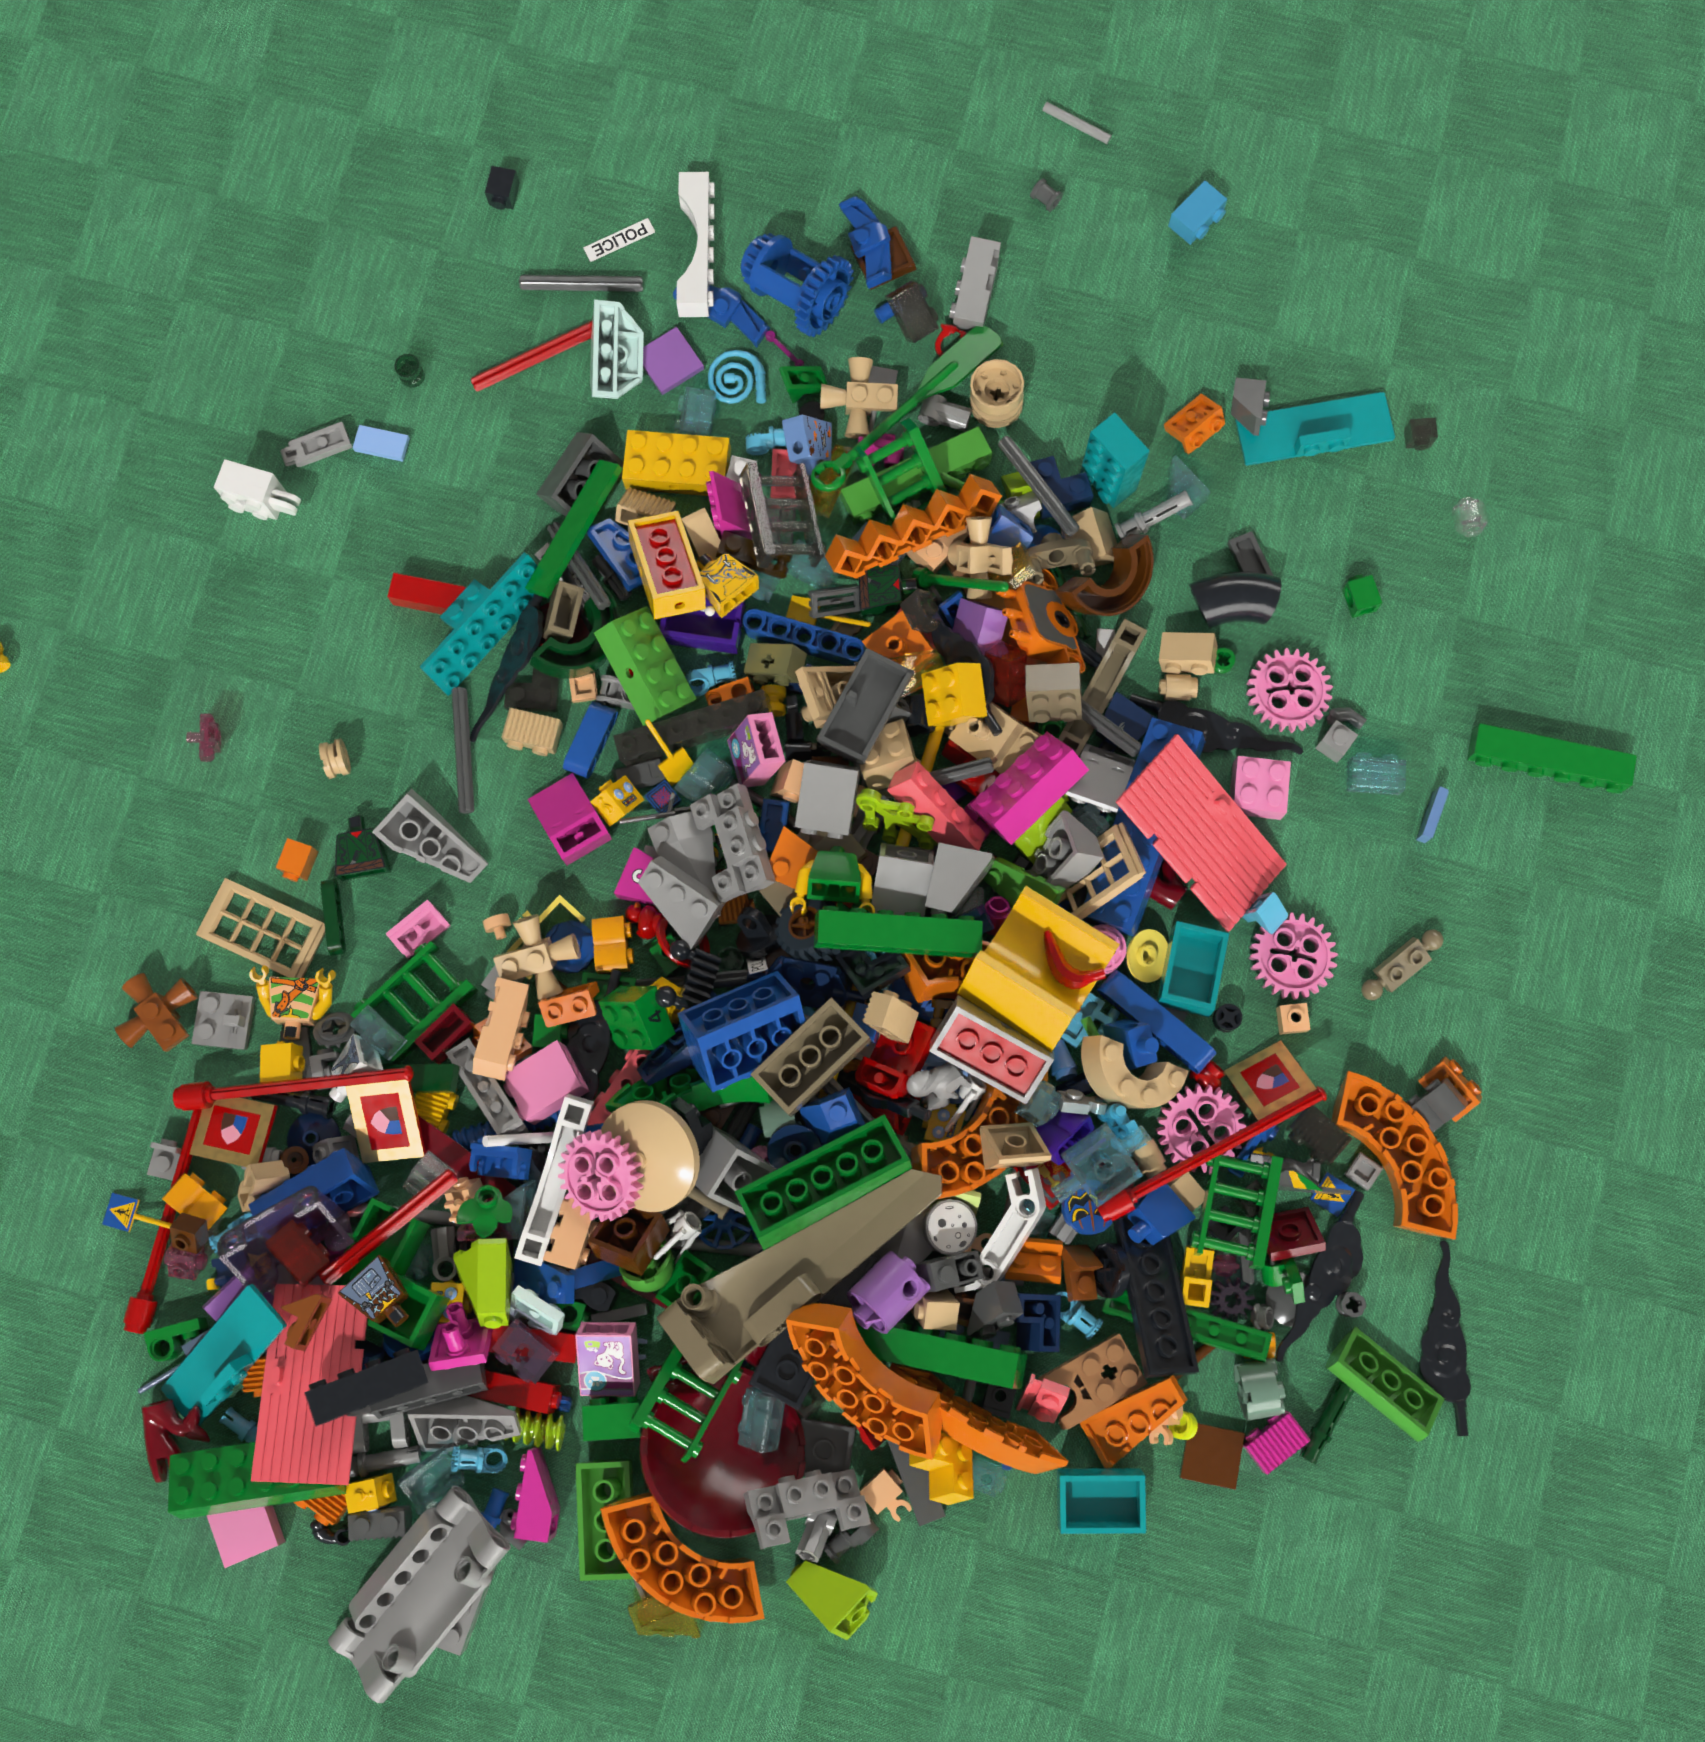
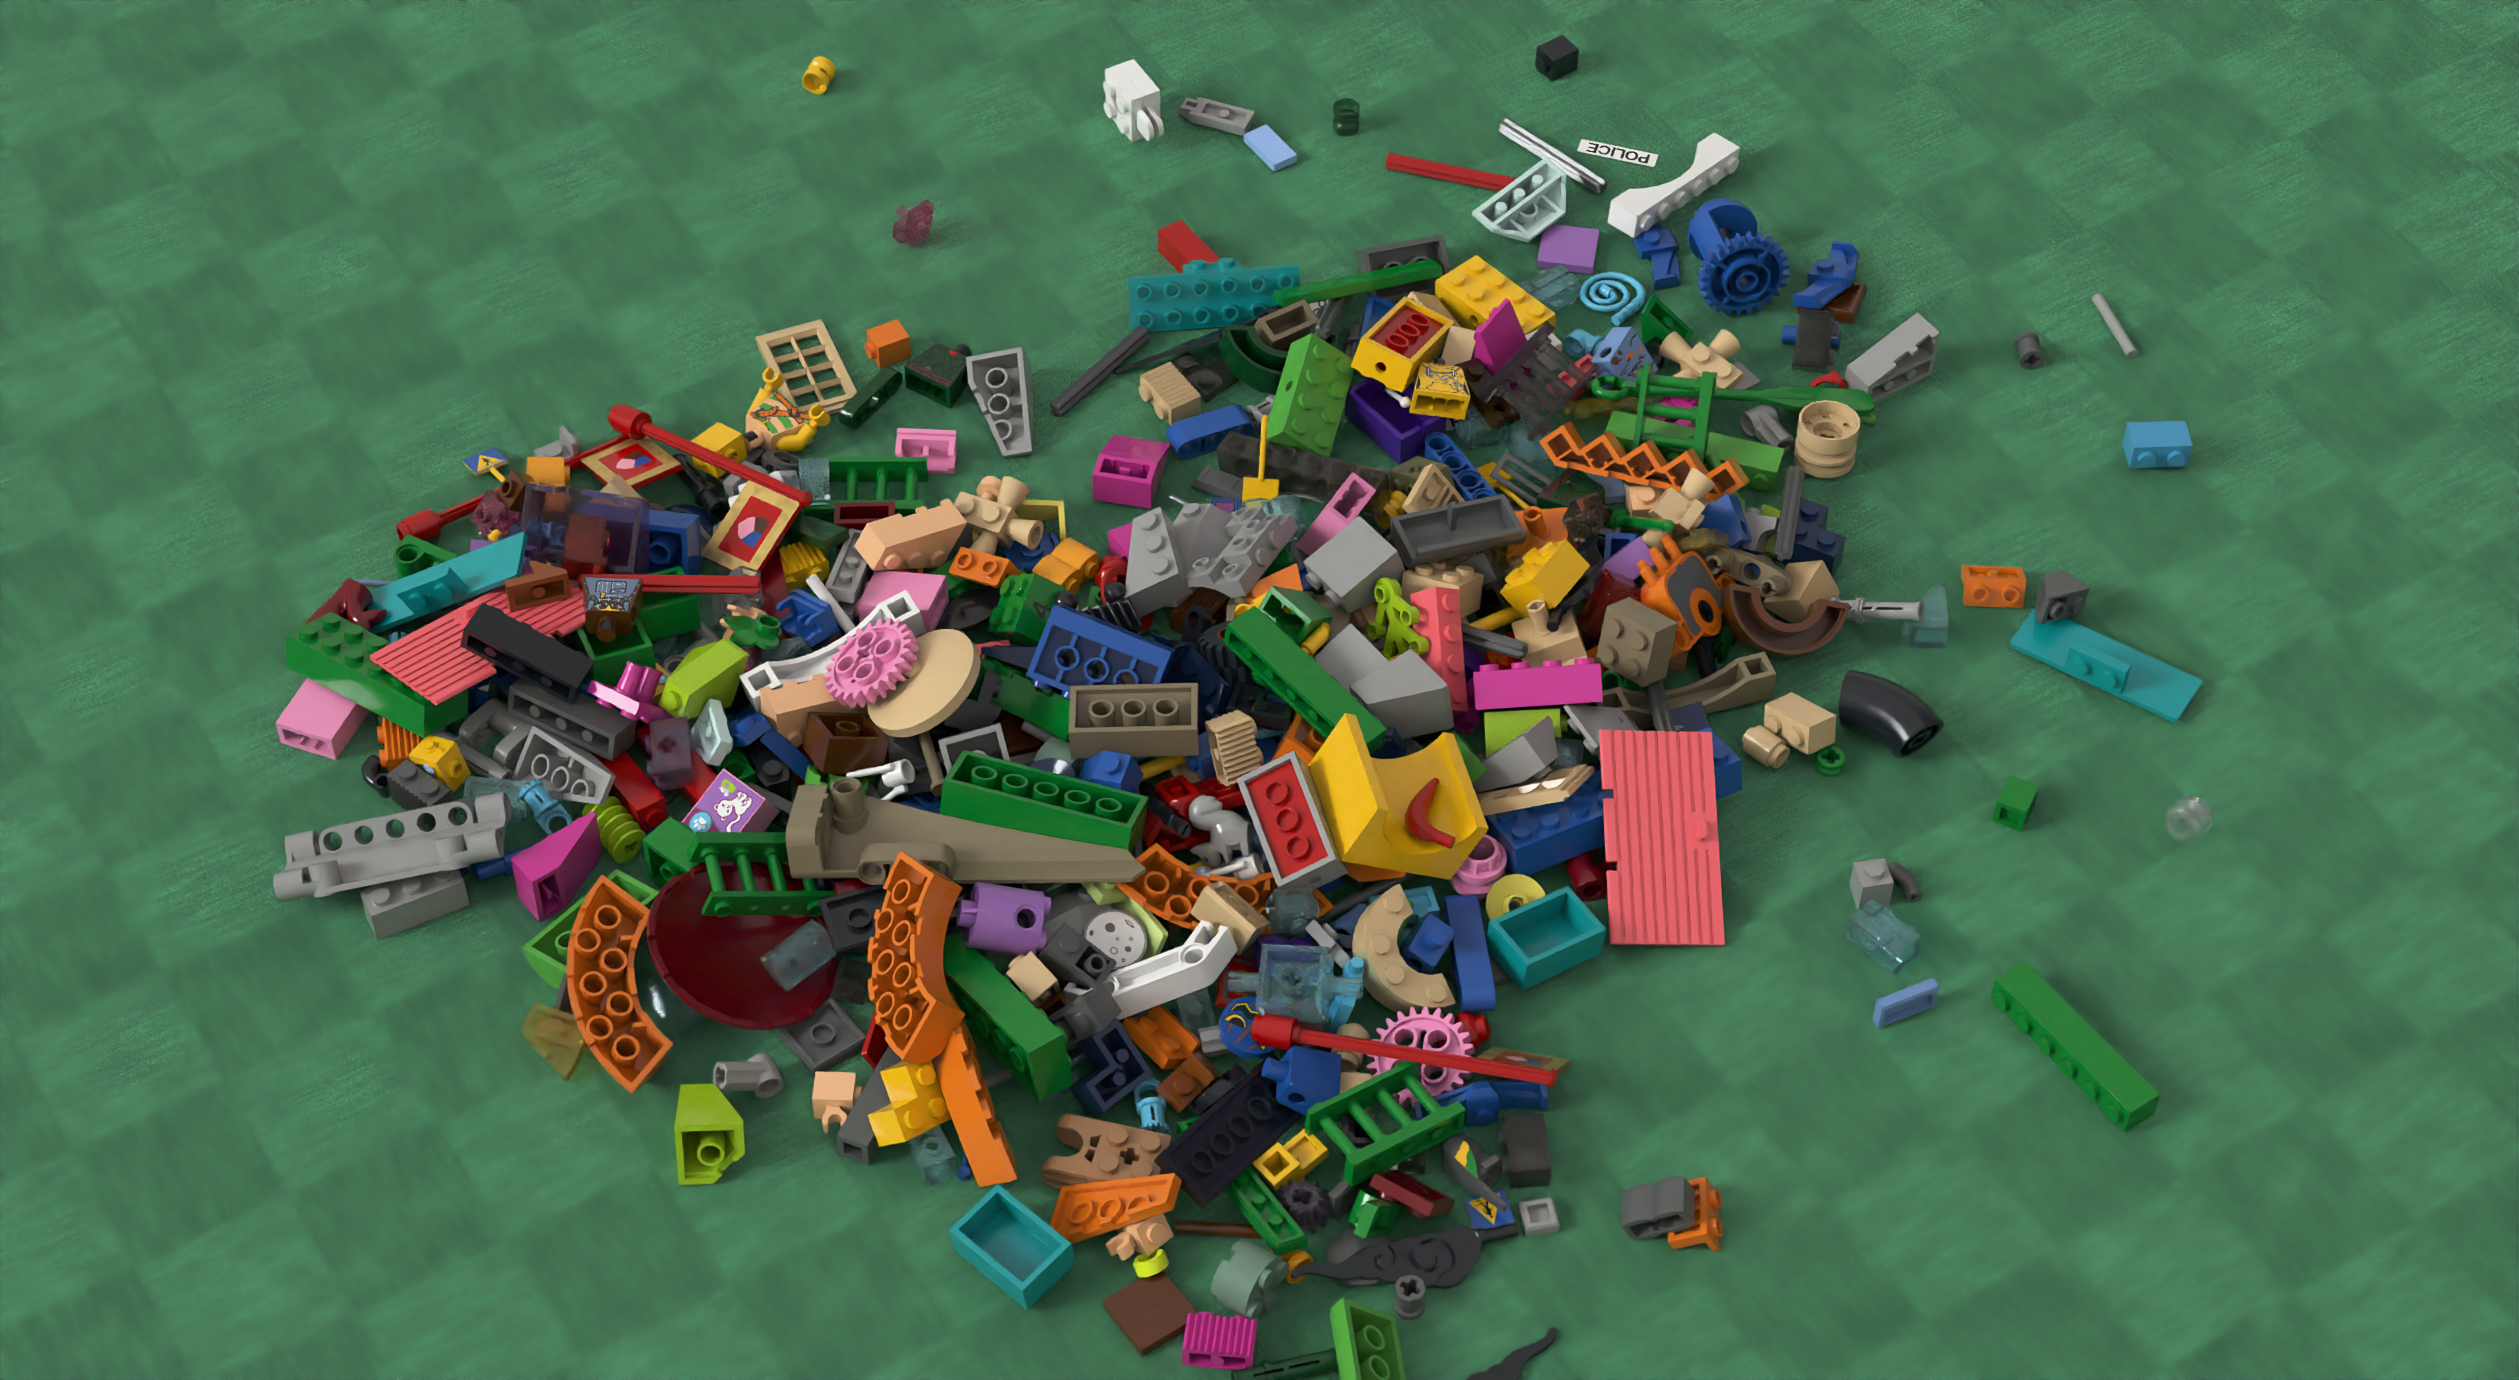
camera: 40 degrees right, 30 degrees down
dark orange brick [114,973,198,1052] -> none
light grey hinge [191,991,256,1050] -> none
tan wheel [319,738,351,779] -> none
dark grey arm [499,1508,528,1551] -> none
light nougat tile [569,672,598,703] -> none
yellow head [590,775,645,827] -> none
medium azure connector [685,661,737,696] -> none
light grey bracket [744,1469,871,1550] -> none
magenta hinge [765,330,804,366] -> none
dark grey connector [824,1518,879,1565] -> none
black brick [981,1384,1016,1419] -> none
coral plate [1016,1374,1070,1424] -> none
teal brick [1080,412,1150,509] -> none
black piece [1129,693,1303,755] -> none
black wheel [1212,1004,1242,1033] -> none
clear pink plate [1212,1255,1240,1277] -> none
dark grey tile [1227,531,1274,576] -> none
bright pink brick [1230,756,1291,820] -> none
medium azure slope [1242,892,1288,934] -> none
bright pink gear [1246,648,1333,733] -> none
bright pink gear [1249,912,1338,1000] -> none
light grey plate [1251,1303,1274,1331] -> none
light nougat plate [1276,1003,1310,1035] -> none
orange brick [1330,1071,1458,1240] -> none
dark tan plate [1361,929,1444,1000] -> none
clear smoke plate [1404,418,1438,451] -> none

